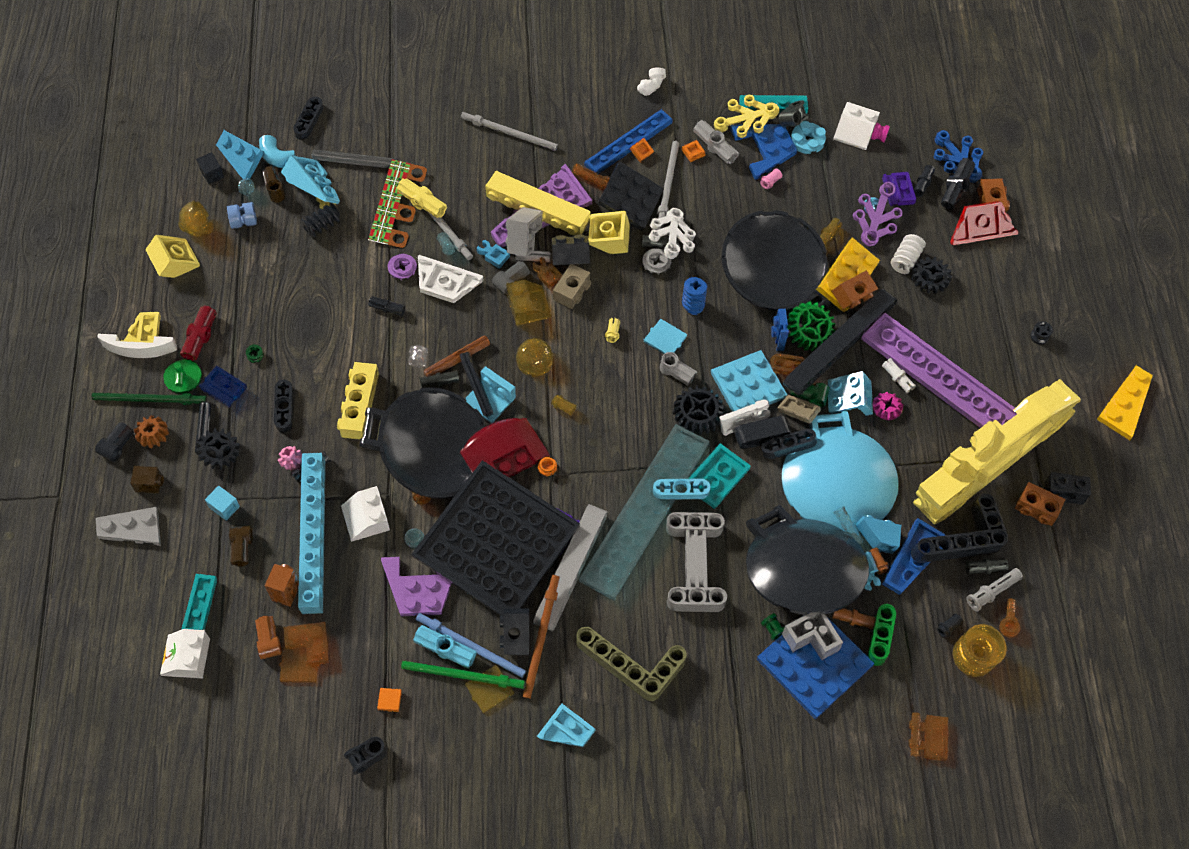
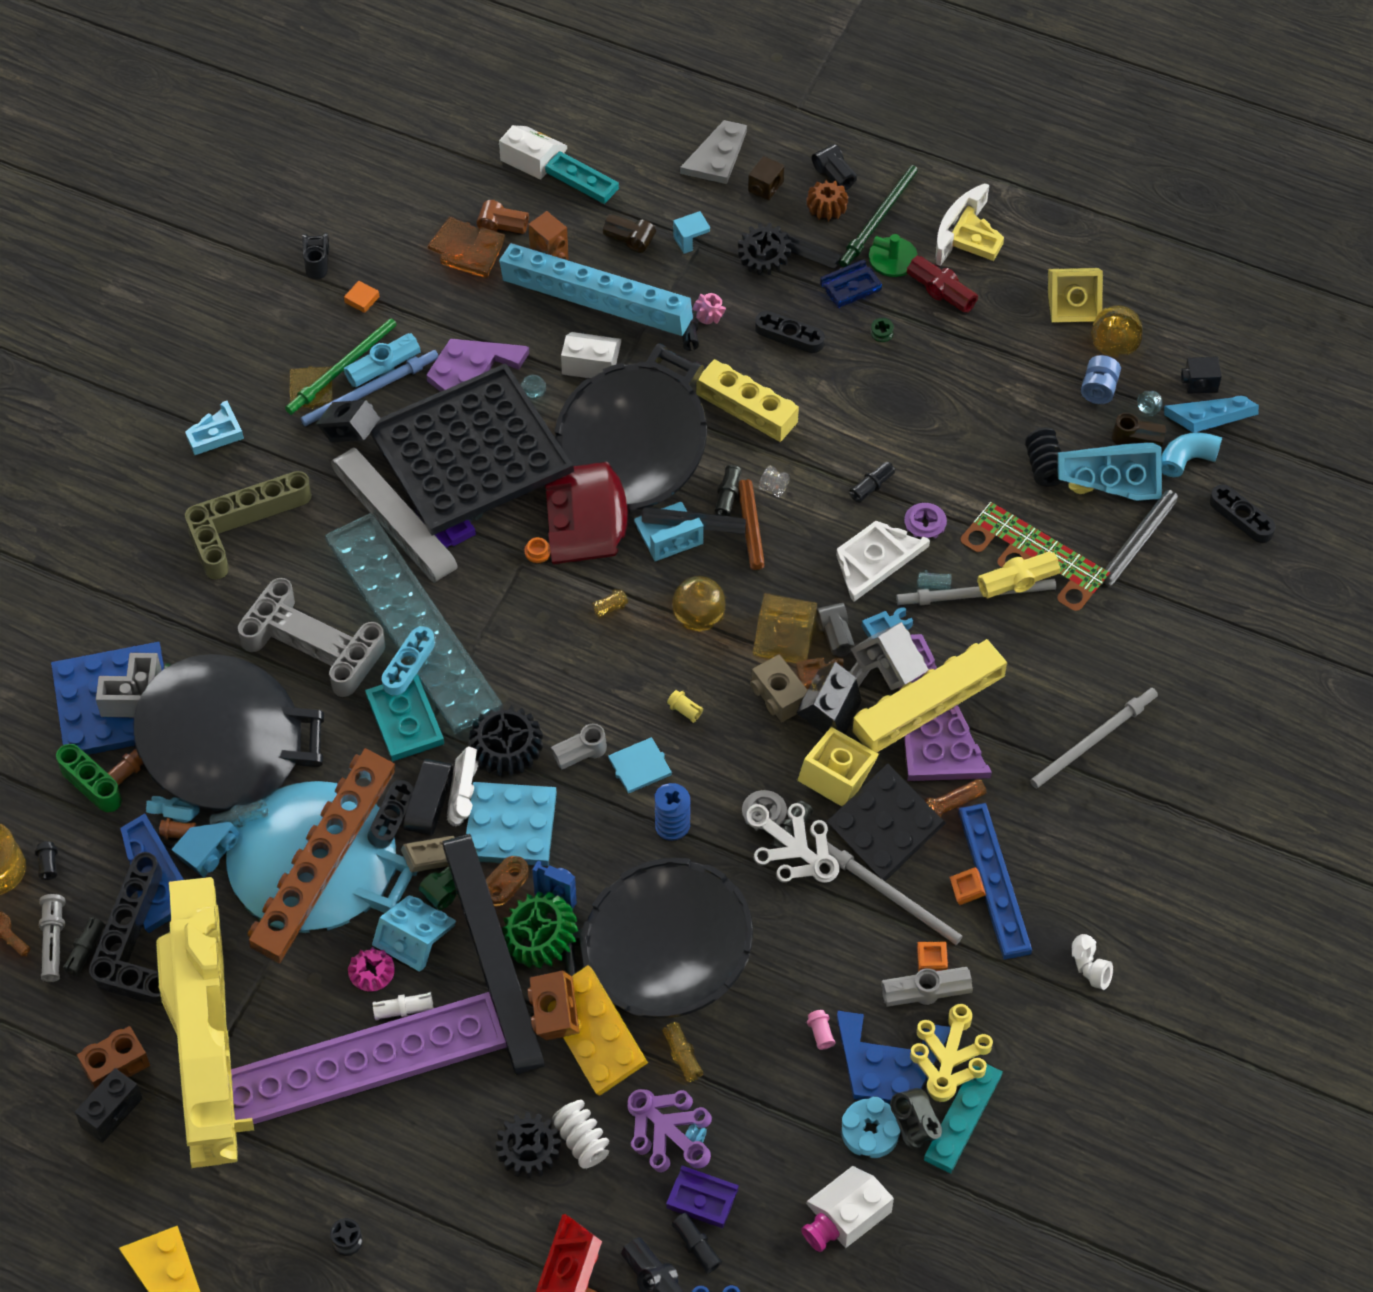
camera: 120 degrees right, 5 degrees down
dark orange bar [523,575,560,699] -> none
none -> dark orange brick [247,748,395,964]

